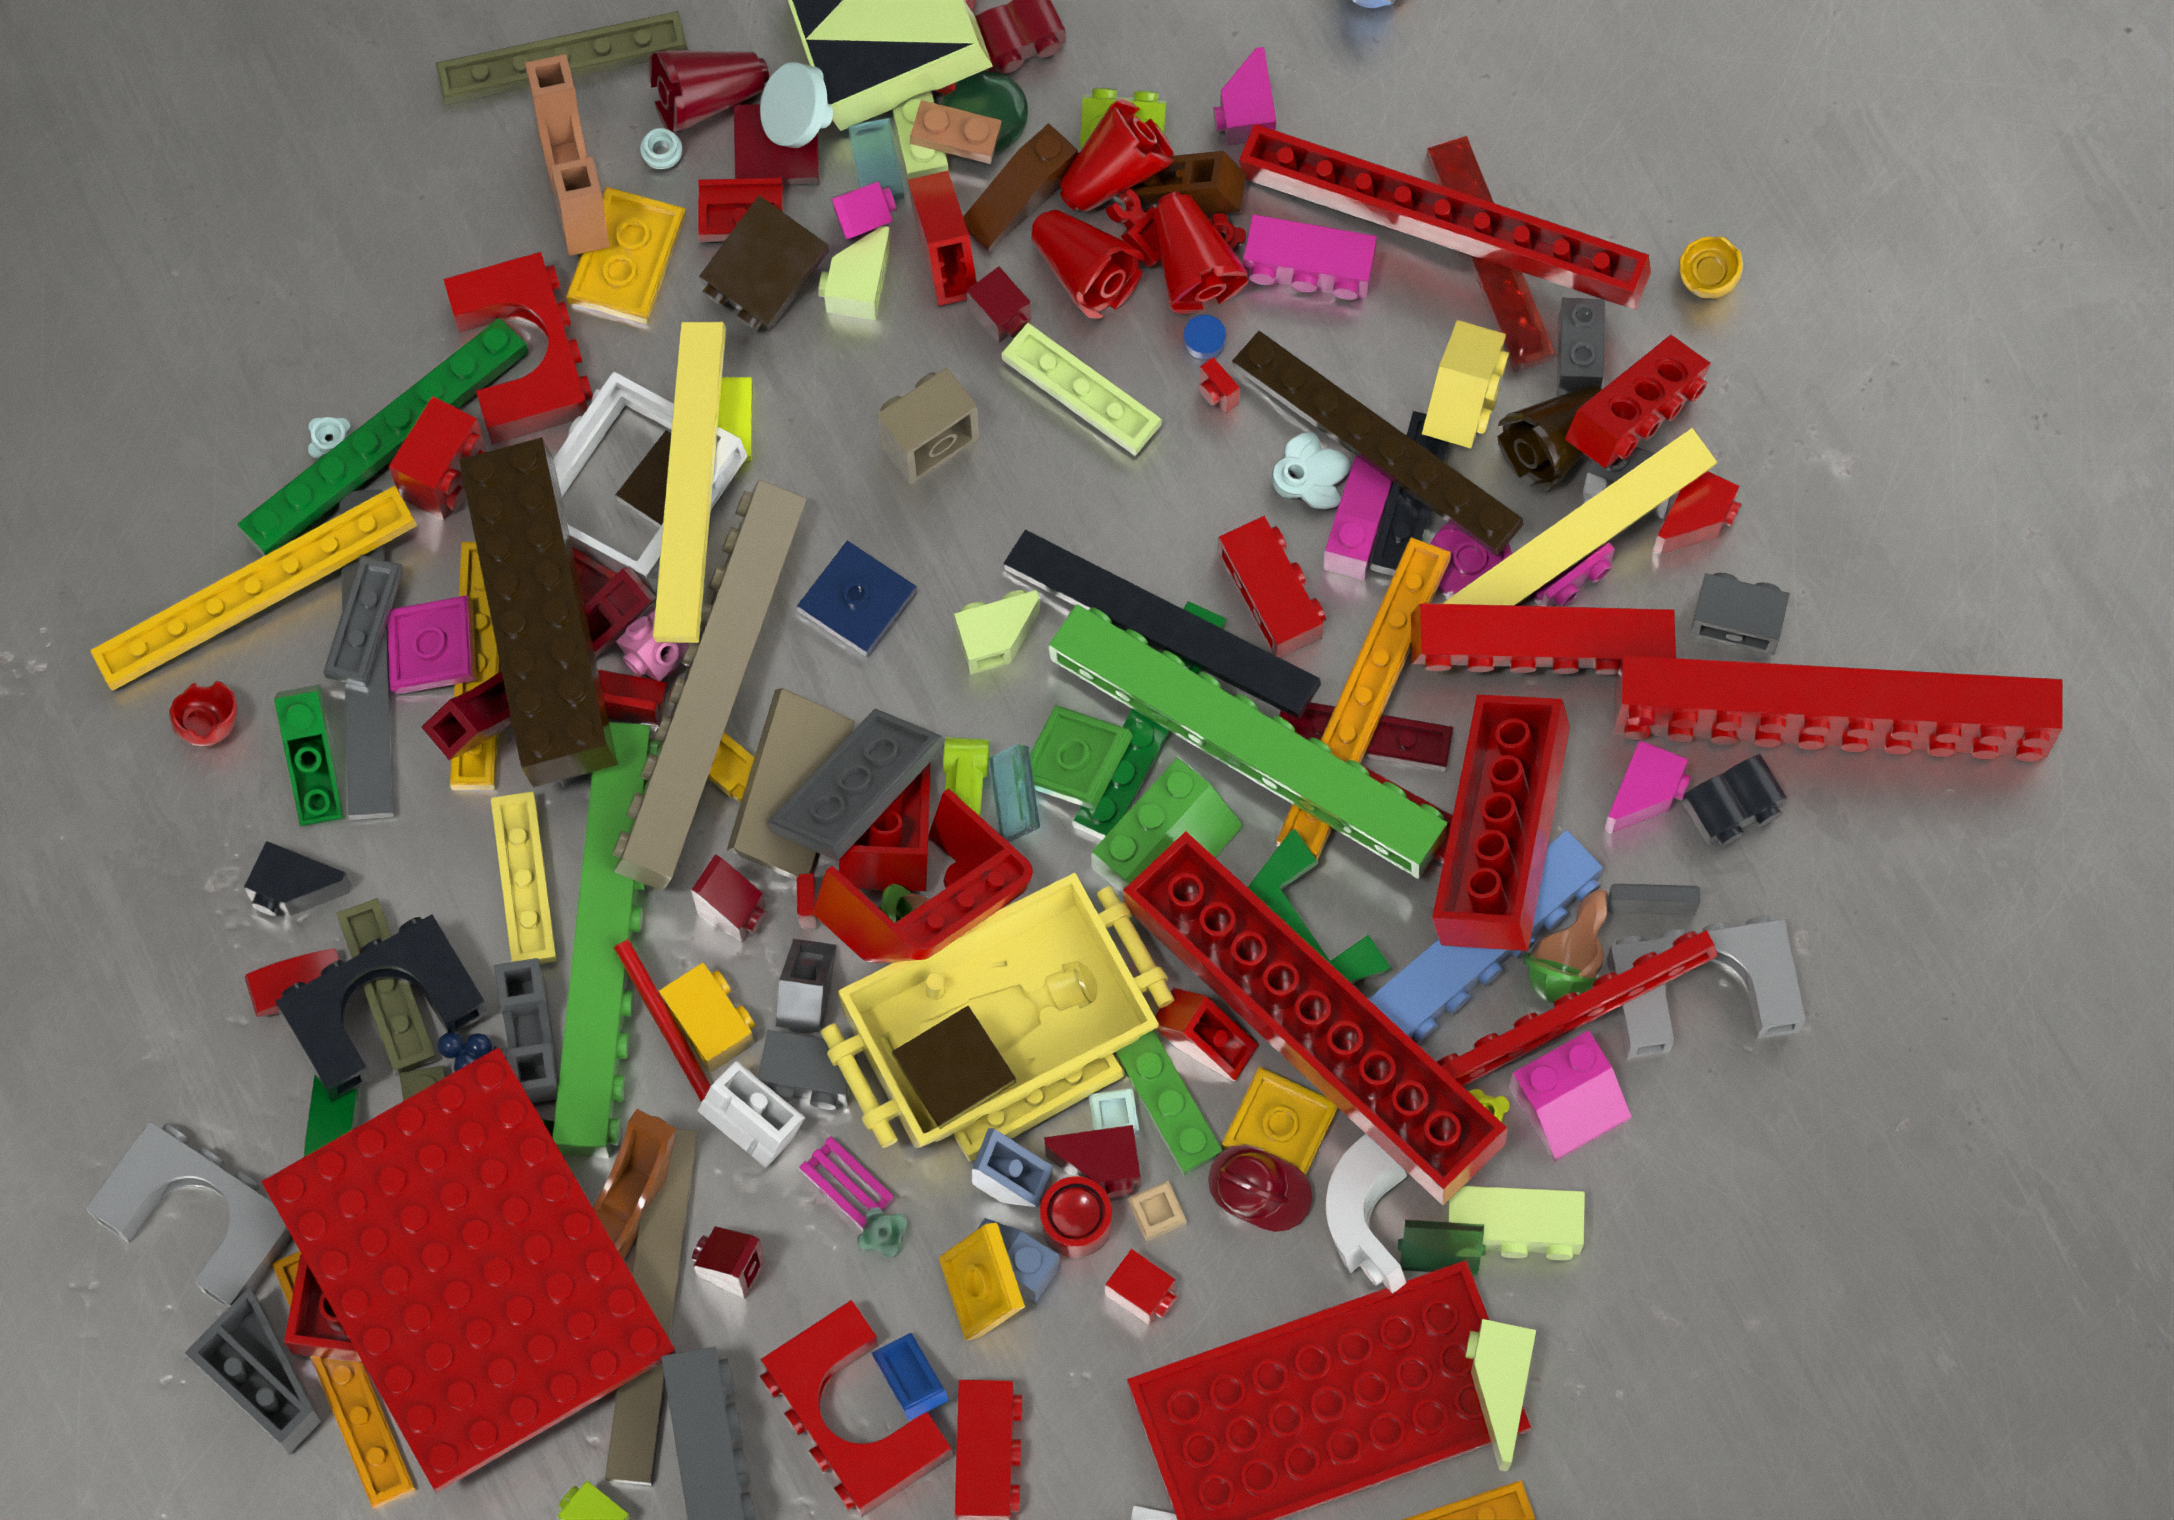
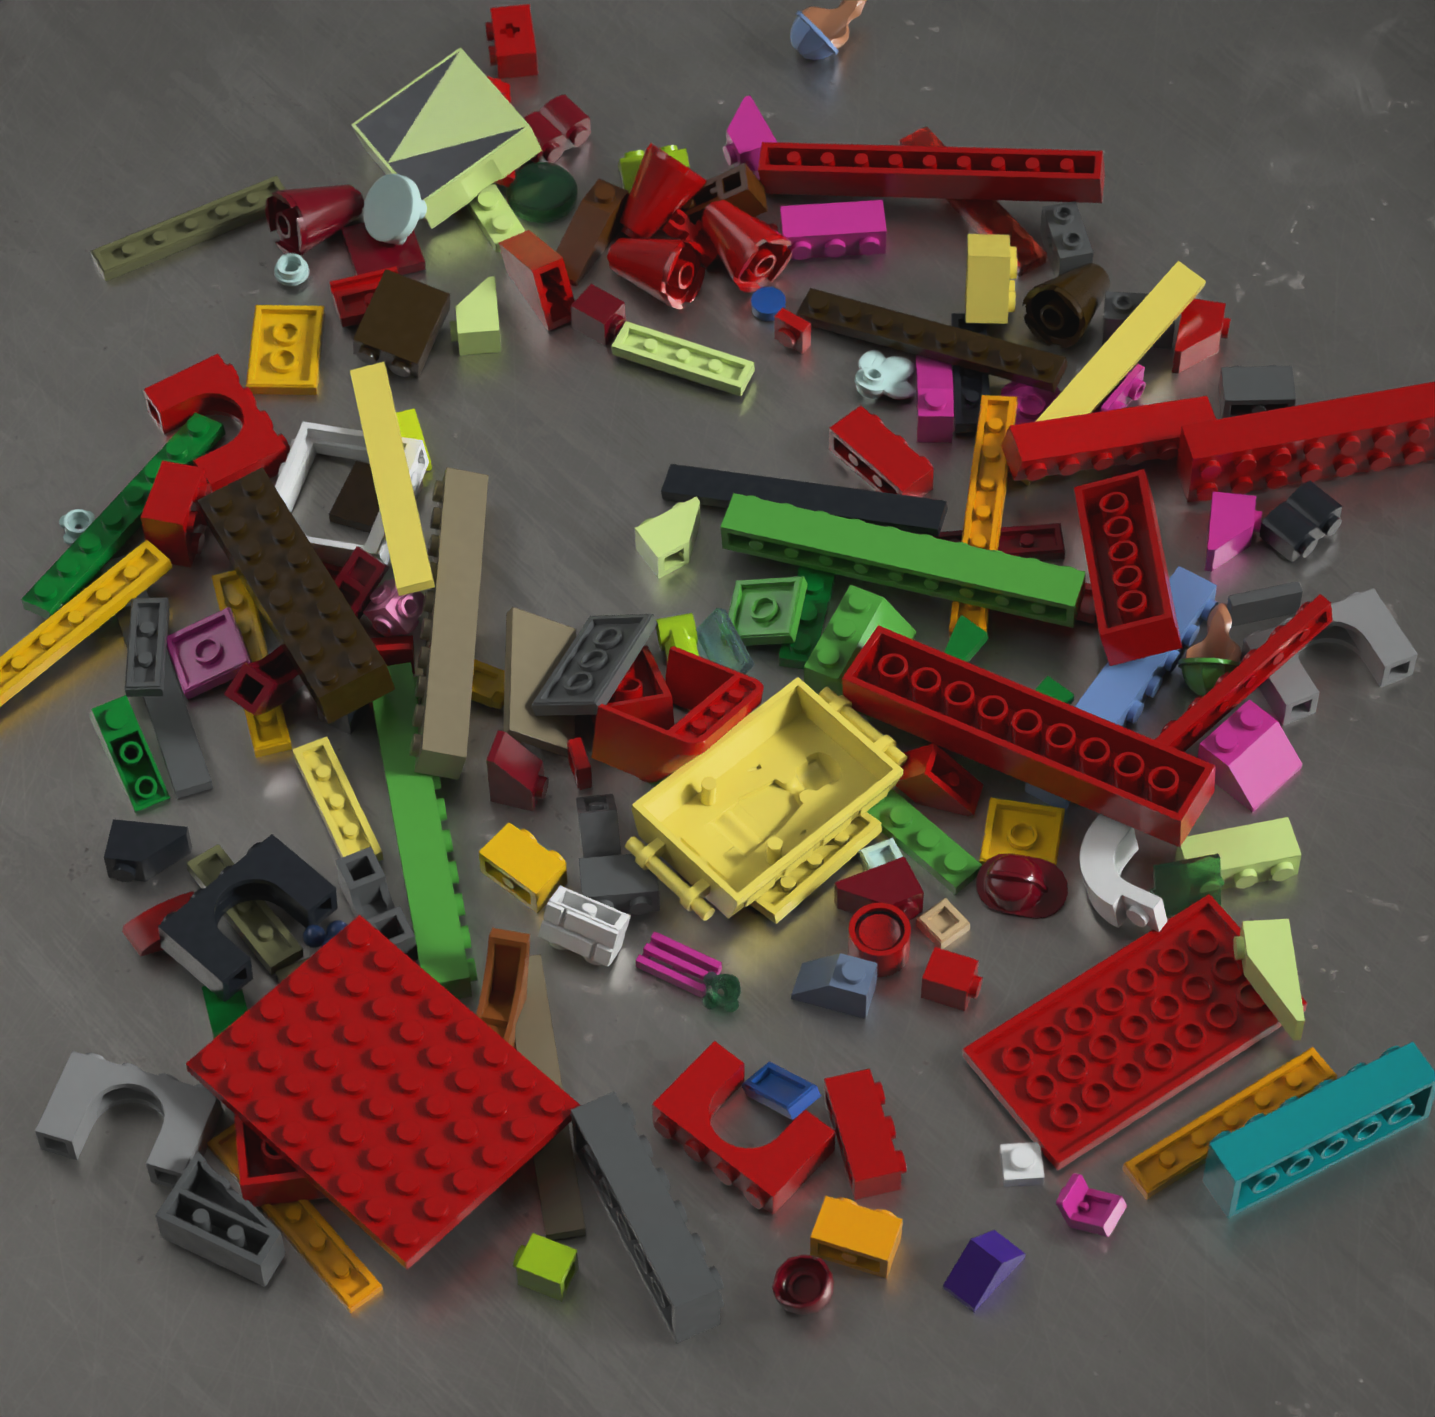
camera: 15 degrees left, 15 degrees down
red hair [169,681,238,746] -> none
nougat arch [525,54,609,256] -> none
red bar [613,939,711,1102] -> none
dark red slope [692,1226,765,1299] -> none
dark blue plate [797,540,917,657] -> none
dark pink slope [830,181,897,239] -> none
clear light blue tile [848,118,905,200] -> none
dark tan brick [877,368,979,485] -> none
dark brown tile [892,1005,1016,1129] -> none
nougat plate [910,100,1002,164] -> none
yellow tile [938,1222,1025,1341] -> none
sand blue slope [972,1128,1053,1207] -> none
red brick [1565,334,1711,469] -> none
yellow hair [1679,236,1743,299] -> none

